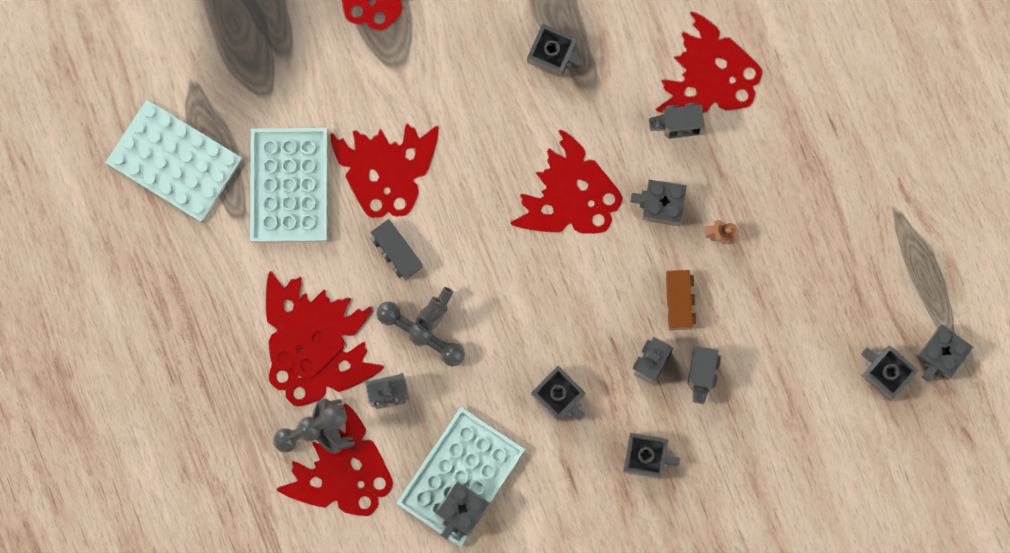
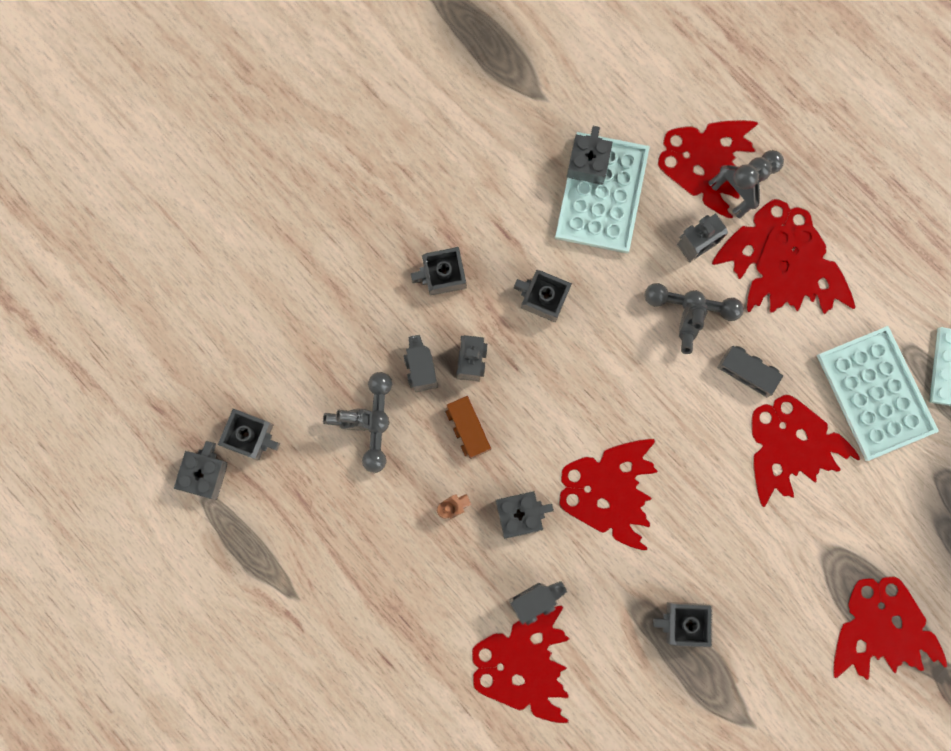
camera: 155 degrees right, 0 degrees up
none -> dark grey connector [323,372,393,473]

